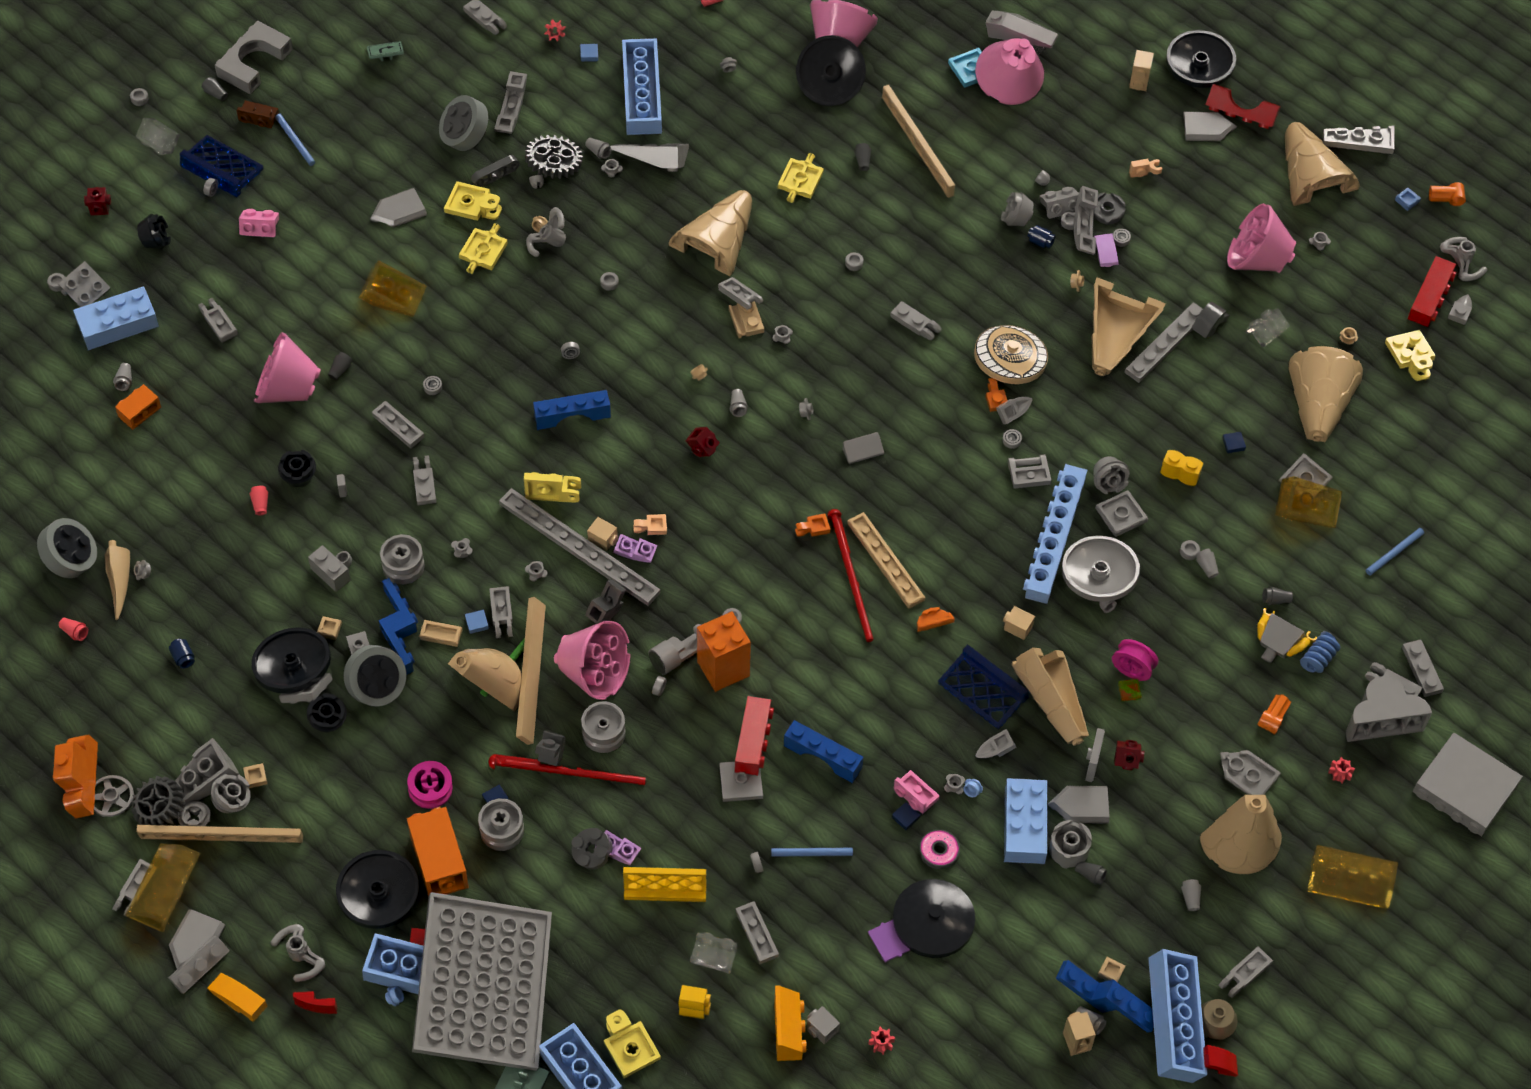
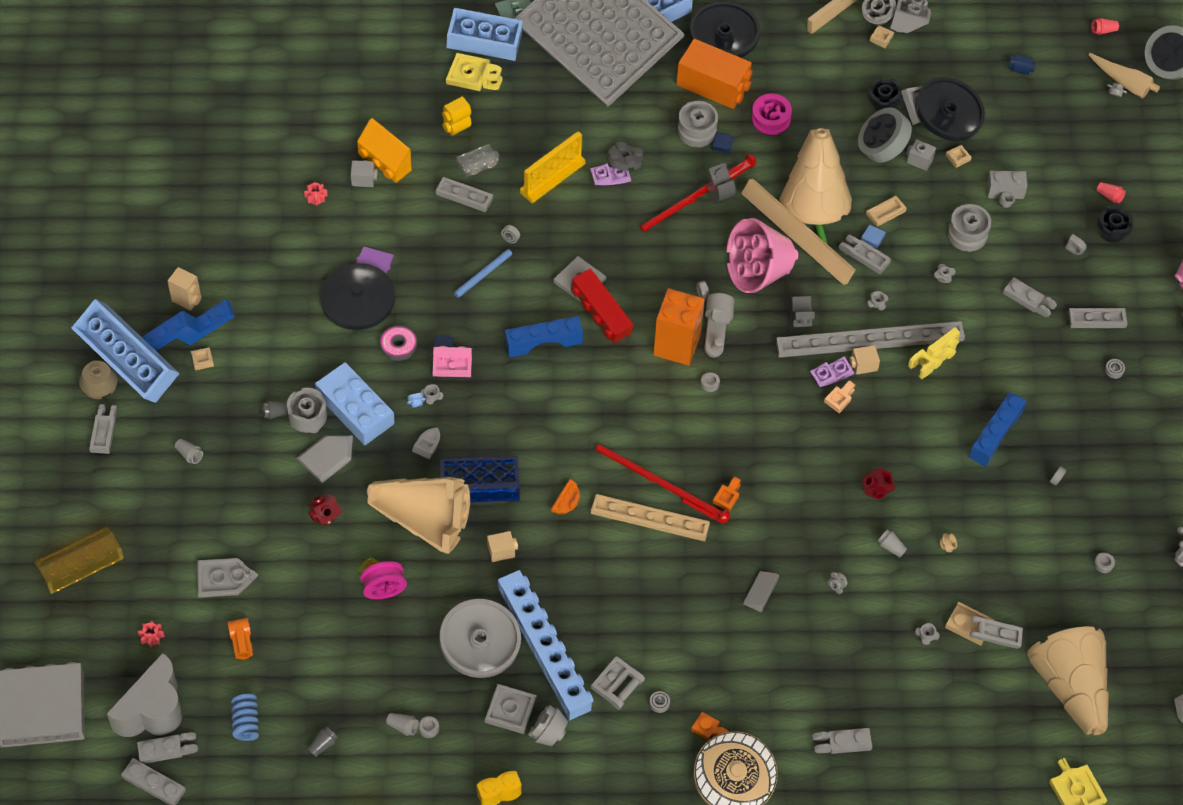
camera: 135 degrees right, 0 degrees up
blue bracket [379,578,418,675] -> none
light grey wheel [581,701,626,753] -> none
light grey tile [845,252,863,271] -> none
light grey plate [996,397,1032,424] -> none
light grey cone [1076,1006,1106,1035] -> none
light grey plate [1085,728,1105,782] -> none
tan cone [1200,795,1282,874] -> none
red slope [1203,1045,1238,1077] -> none
light grey torso [1257,608,1317,663] -> none

